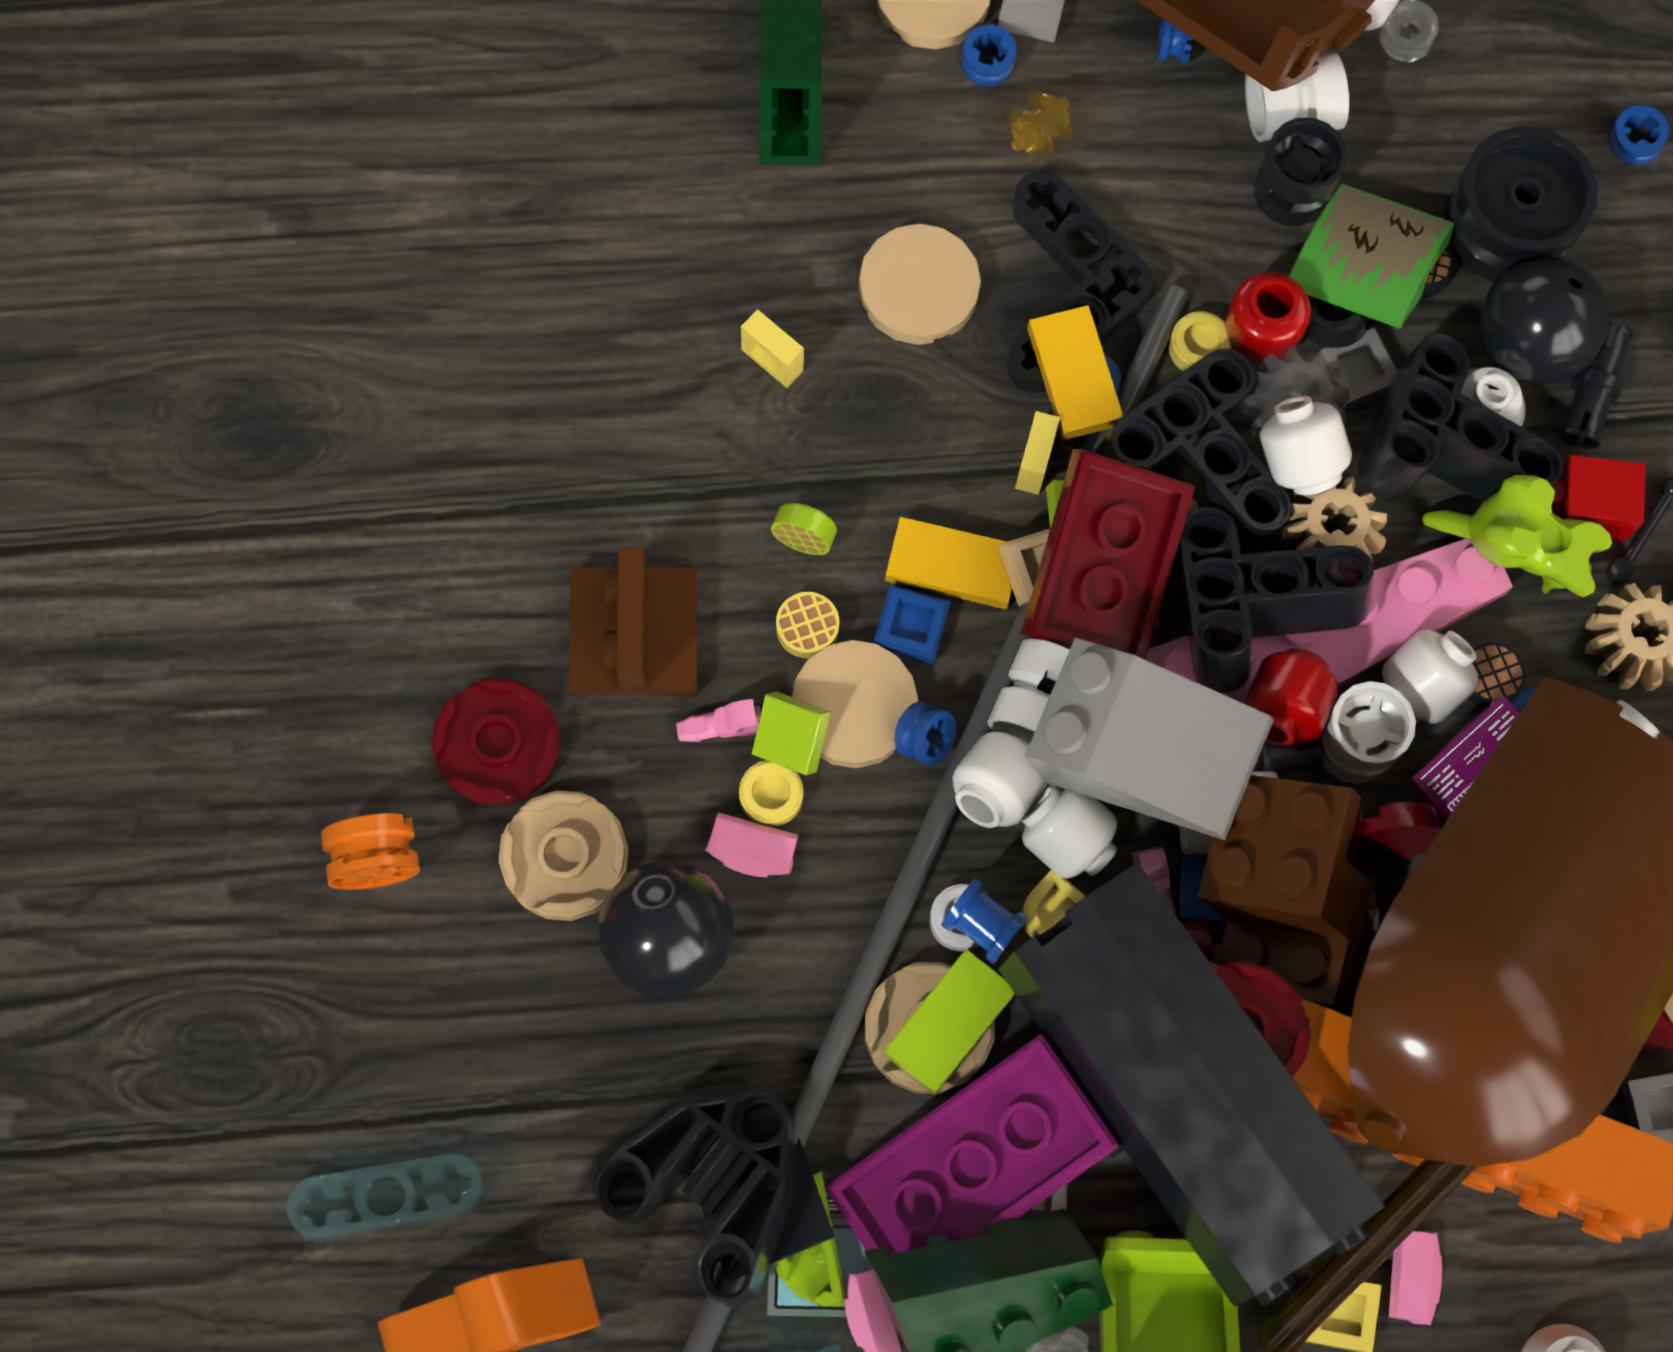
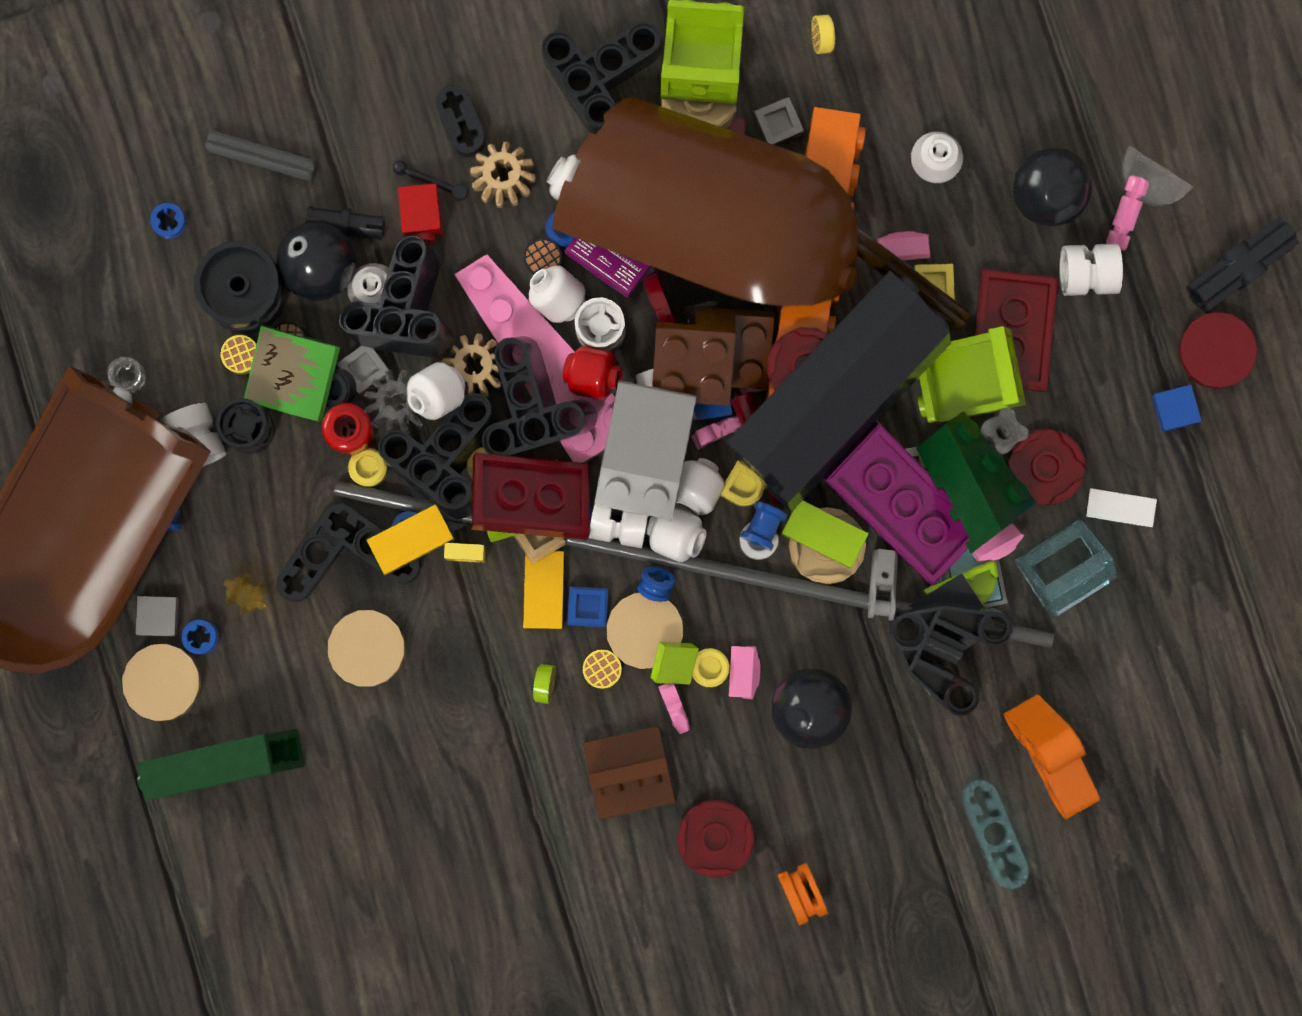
camera: 95 degrees left, 10 degrees up
tan tile [499,791,629,921] -> none
light yellow tile [741,309,804,388] -> none
lime animal [1422,475,1612,597] -> none
none -> tile [221,335,257,375]
none -> light grey bar [867,549,898,621]

